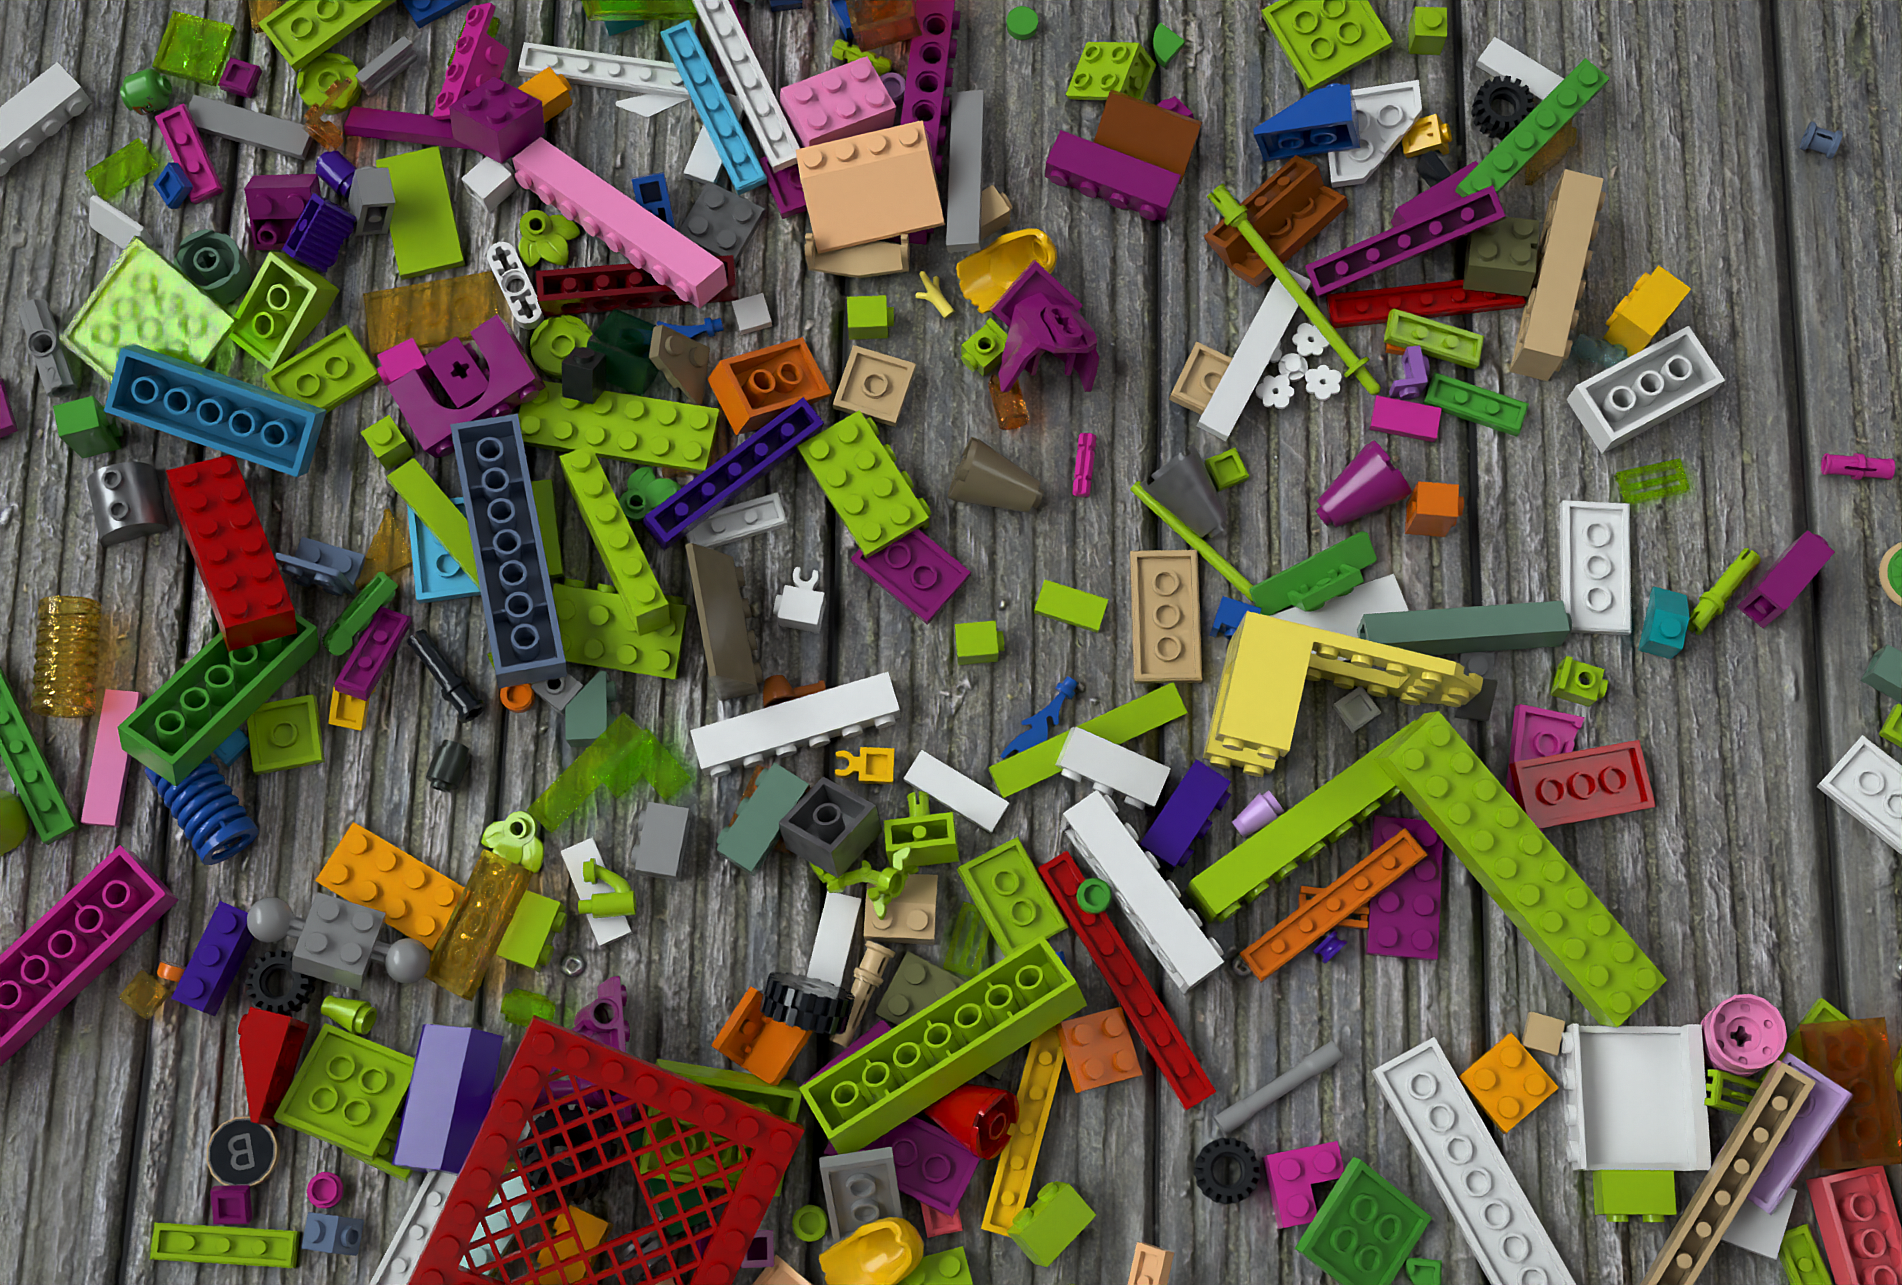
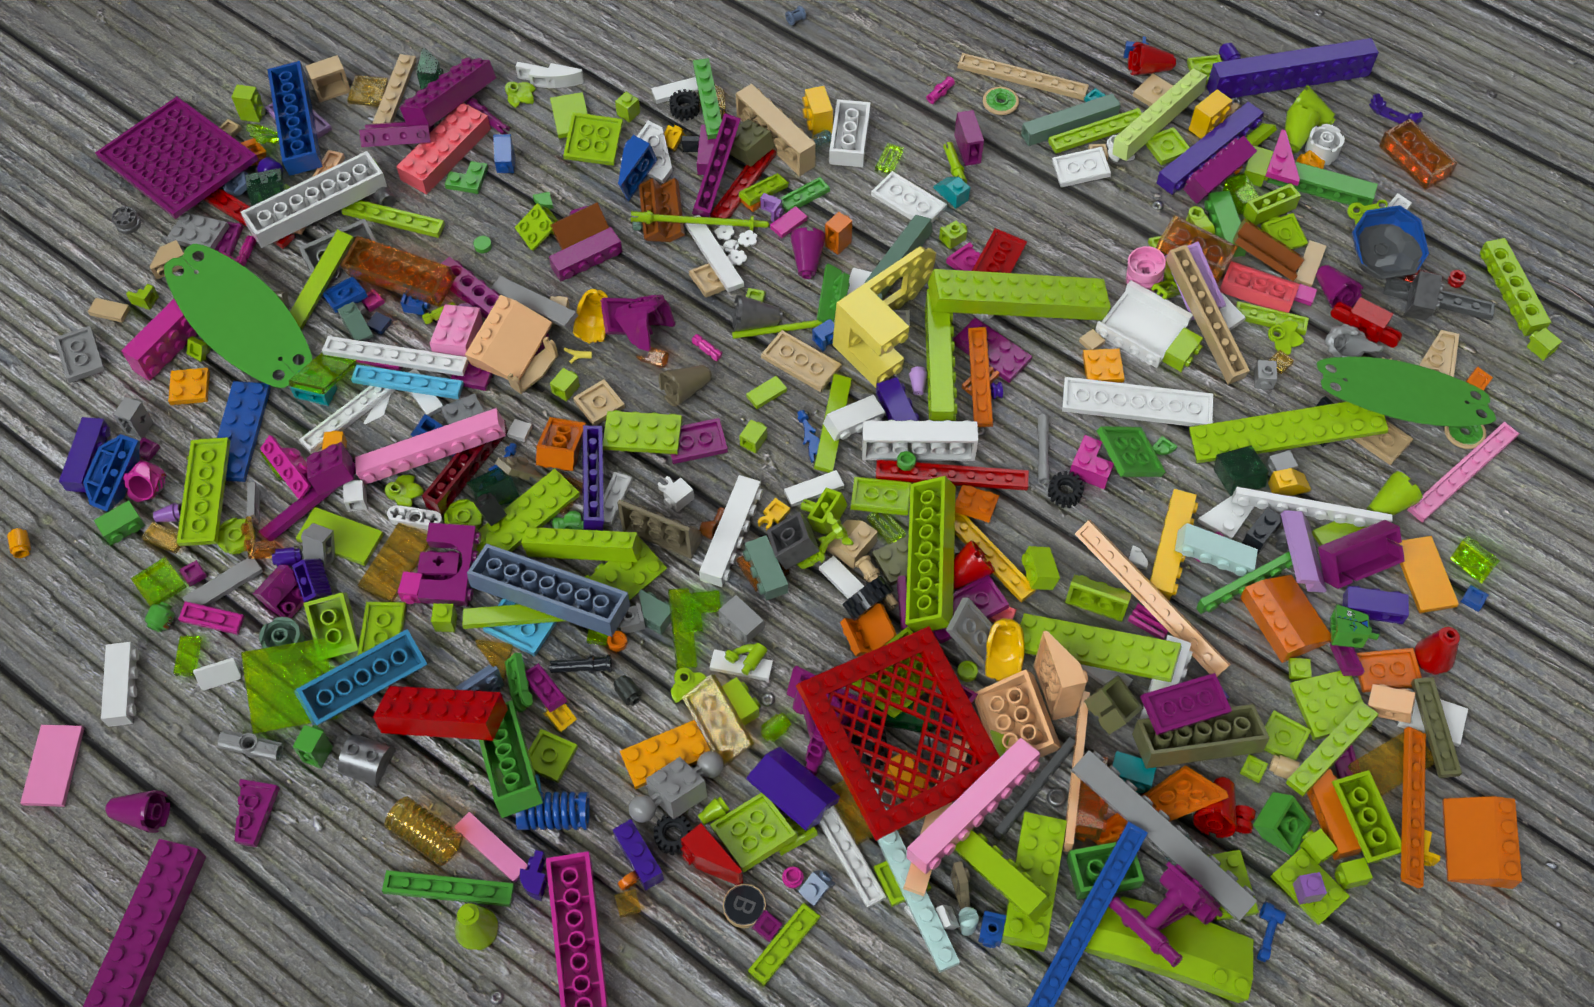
camera: 55 degrees left, 15 degrees down
blue tile [153,162,193,209] -> none
lime brick [961,317,1008,377] -> none
none -> dark purple brick [520,850,548,901]

